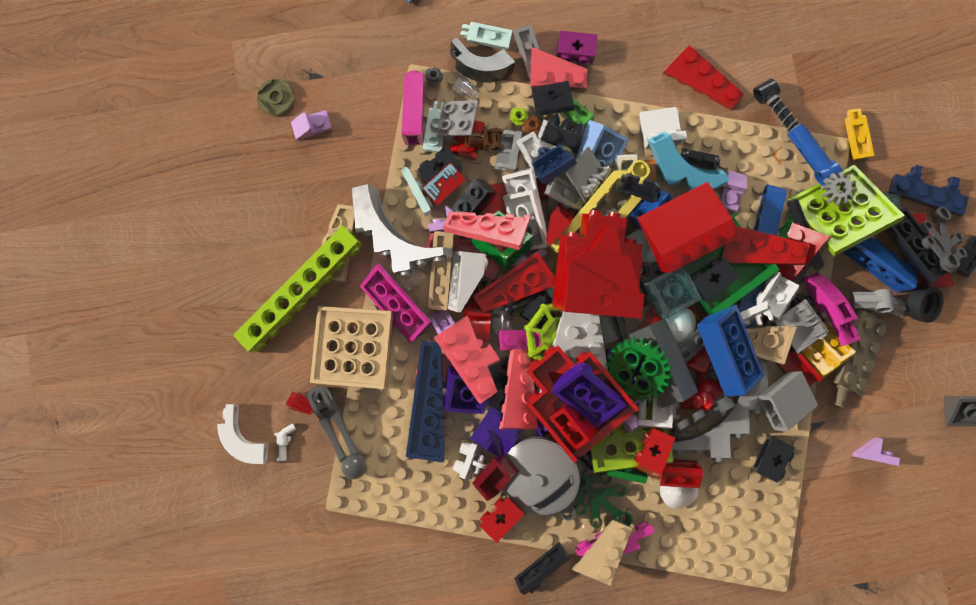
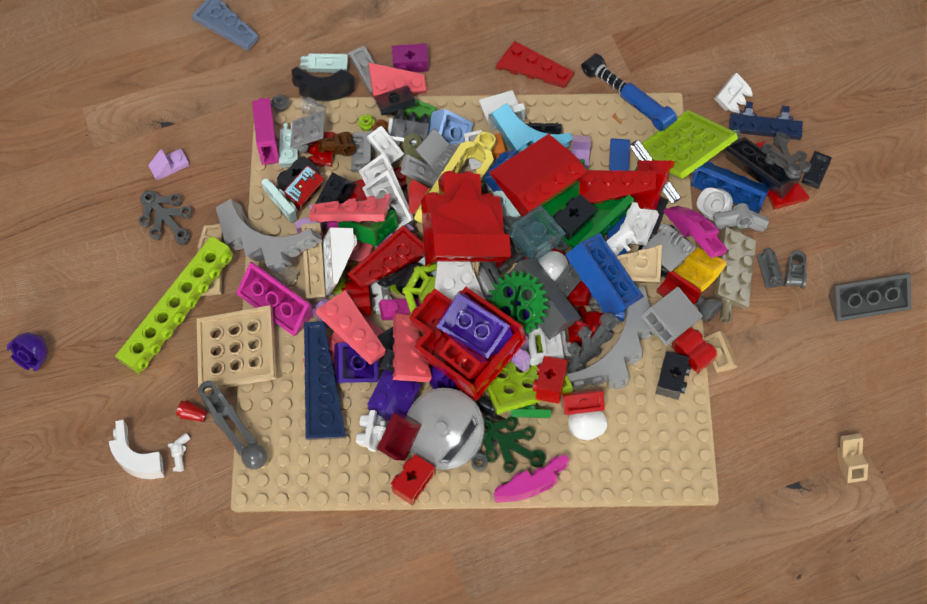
camera: 10 degrees left, 20 degrees down
olive tile [257,79,295,117] -> none
black hinge [514,542,570,595] -> none
dark blue slope [531,145,577,185] -> none
tan wing [572,520,632,586] -> none
black hinge [617,173,661,202] -> none
light grey gear [821,172,857,206] -> none
yellow hinge [845,108,874,161] -> none
lavender slope [852,437,900,466] -> none
black tyre [907,285,944,323] -> none
none -> dark purple cylinder [7,332,48,371]
none -> dark grey plant [138,190,192,246]
none -> red brick [671,327,717,374]
none -> dark grey brick [696,297,722,322]
none -> white hat [697,187,733,221]
none -> tan slope [704,330,738,373]
none -> white plate [714,73,753,113]
none -> dark grey hinge [756,248,785,289]
none -> dark grey piece [784,250,807,289]
none -> tan brick [837,433,868,483]

